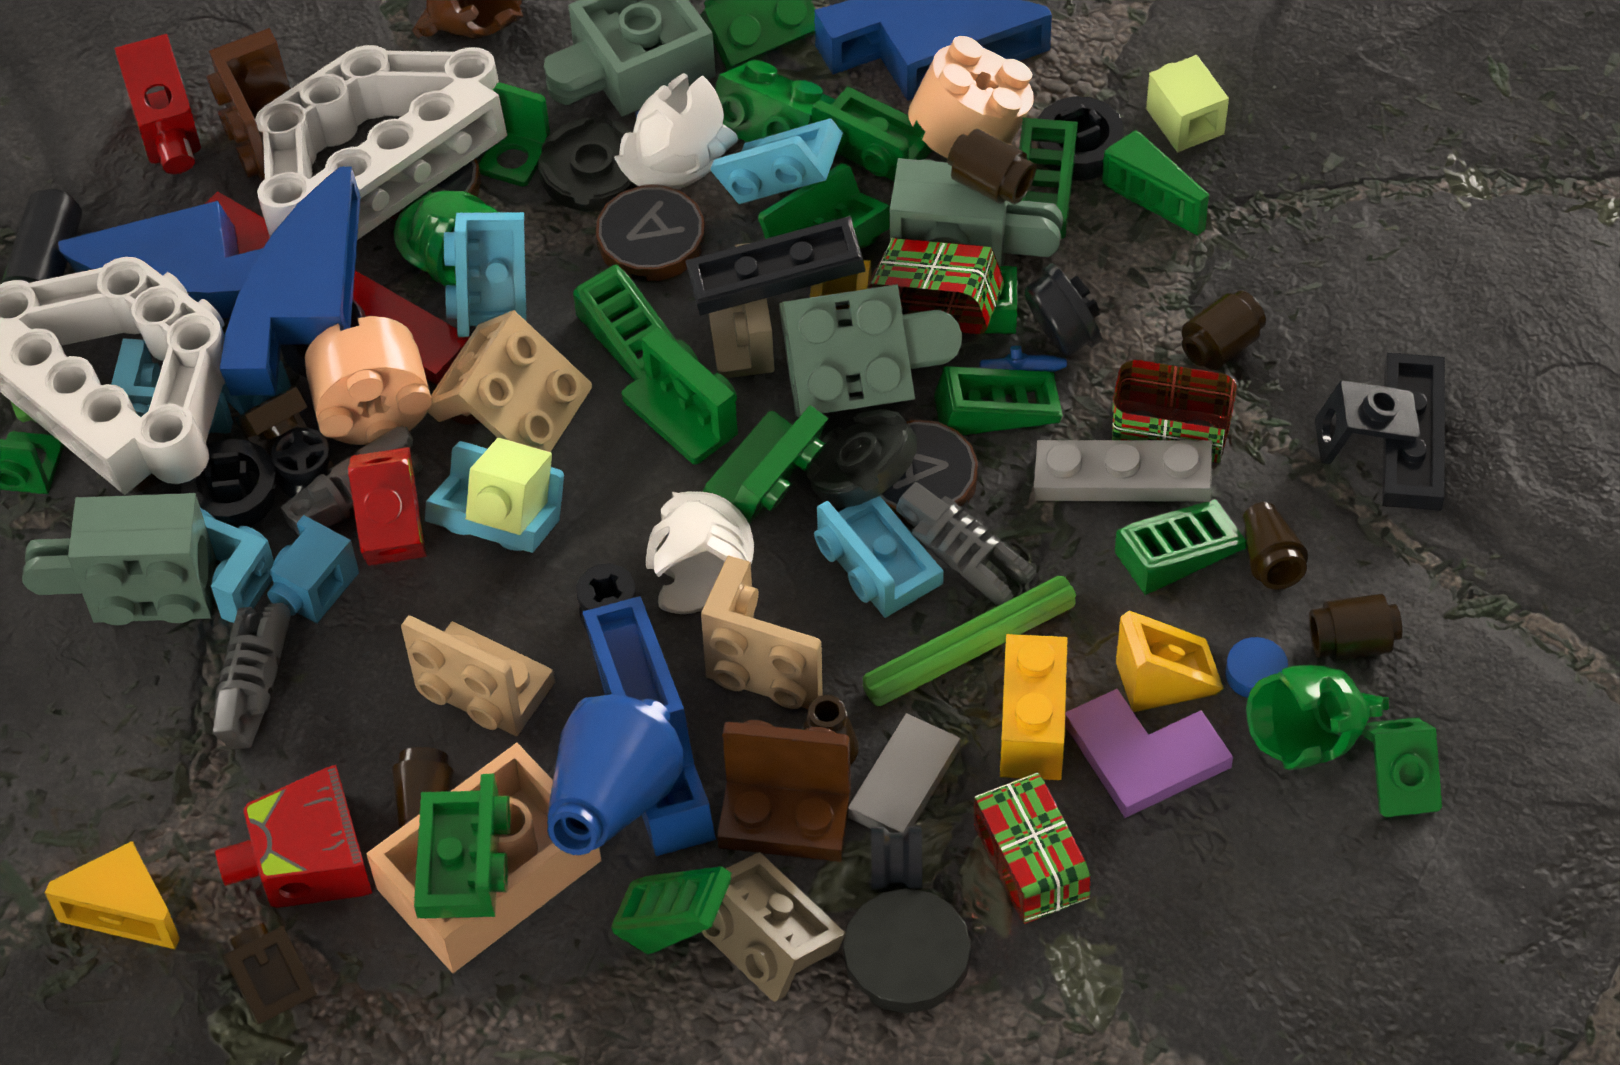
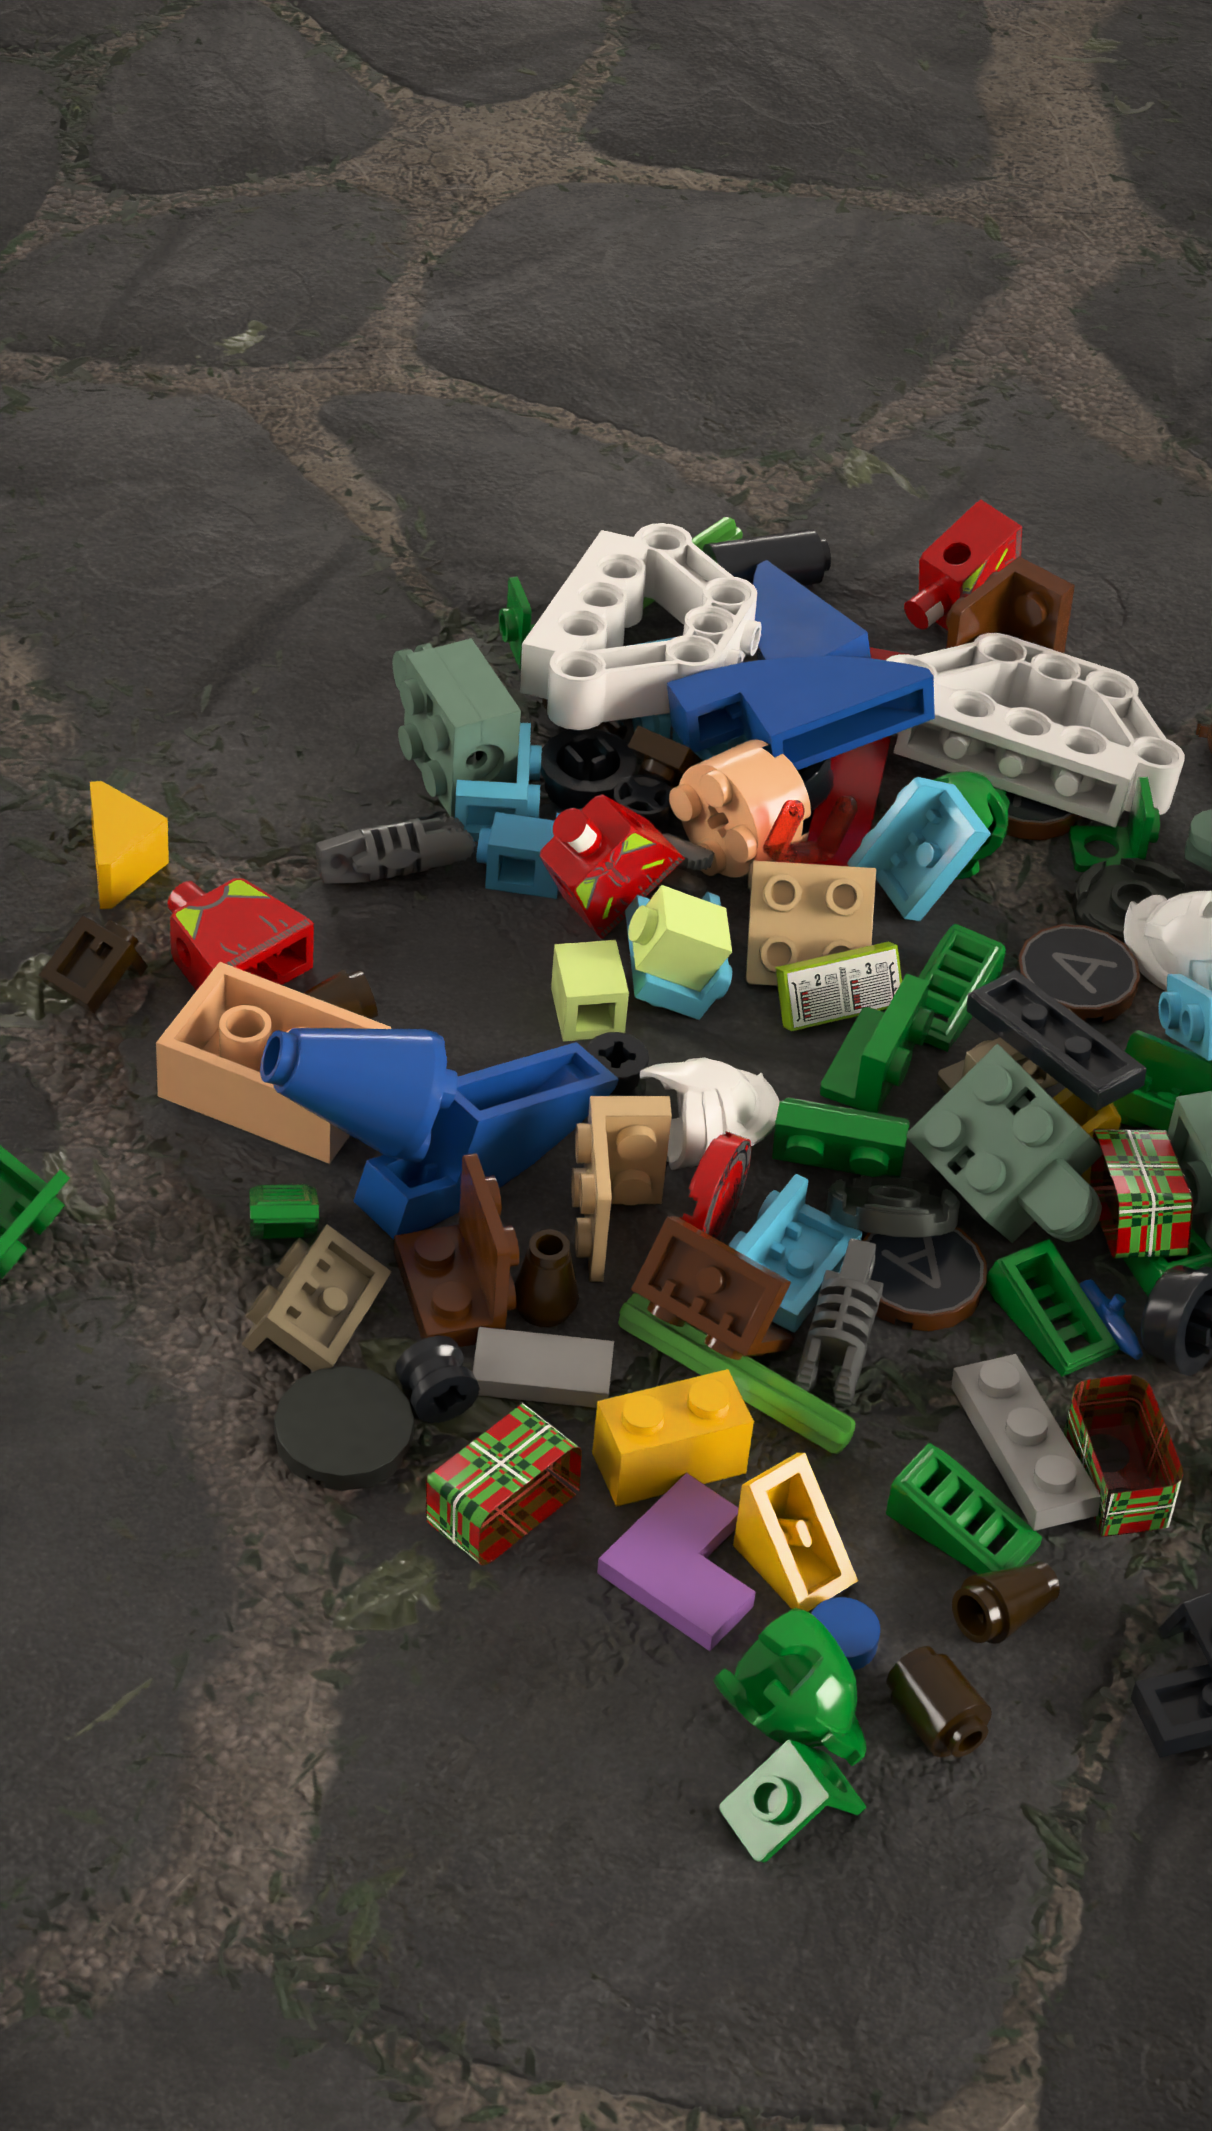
camera: 60 degrees right, 10 degrees down
tan bracket [401,615,555,737] -> none
green bracket [414,774,511,919] -> none
none -> yellowish green brick [551,940,629,1041]
none -> reddish brown bracket [631,1216,795,1360]
none -> red tile [680,1131,752,1241]
none -> clear red piece [763,796,858,864]
none -> tile [775,941,902,1031]

